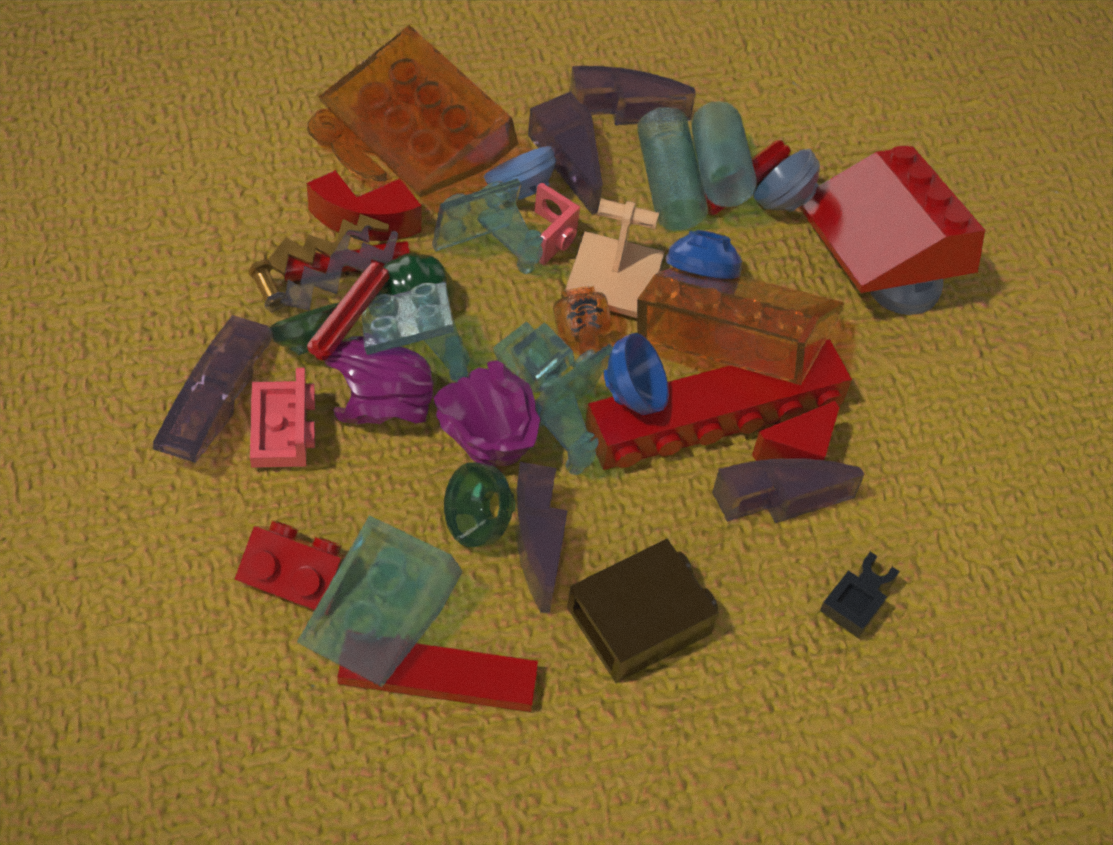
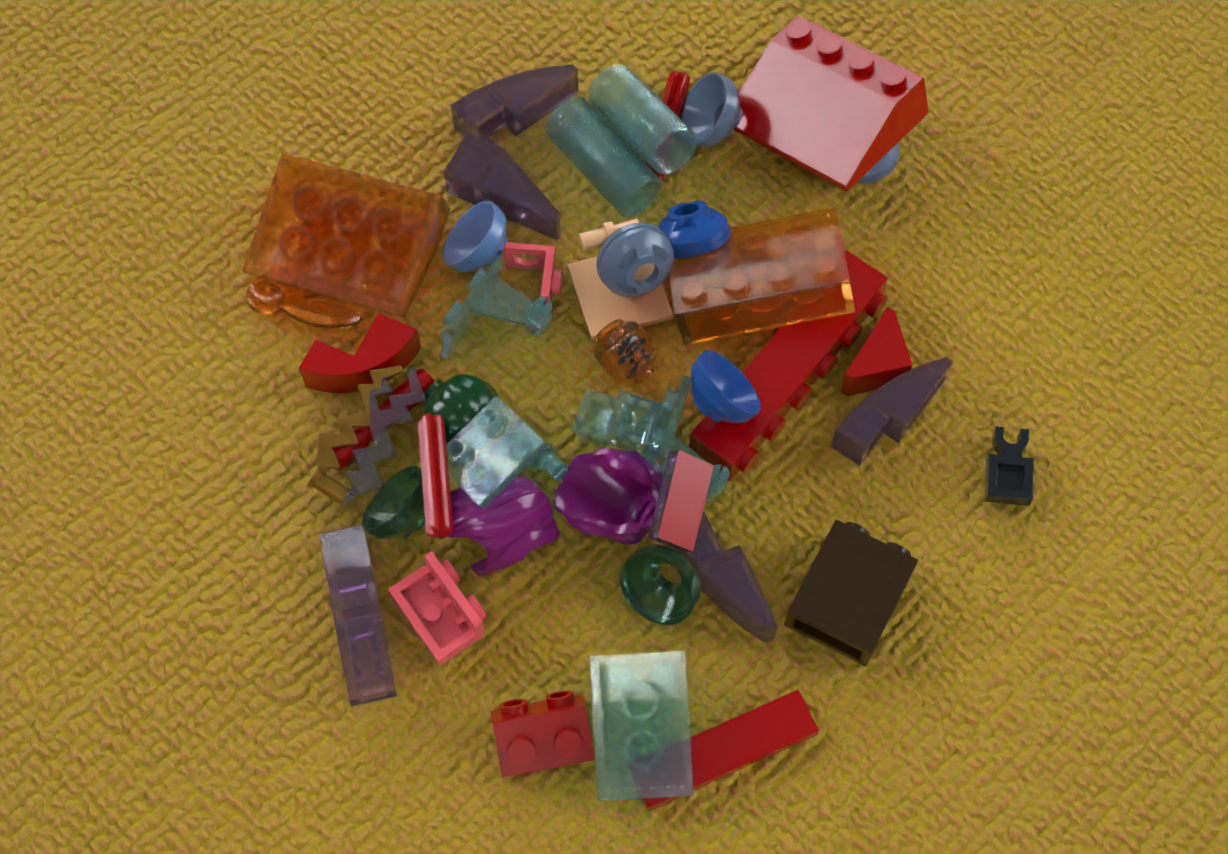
camera: 25 degrees left, 10 degrees up
none -> sand blue piece [596,223,674,297]
none -> tile [648,450,714,553]

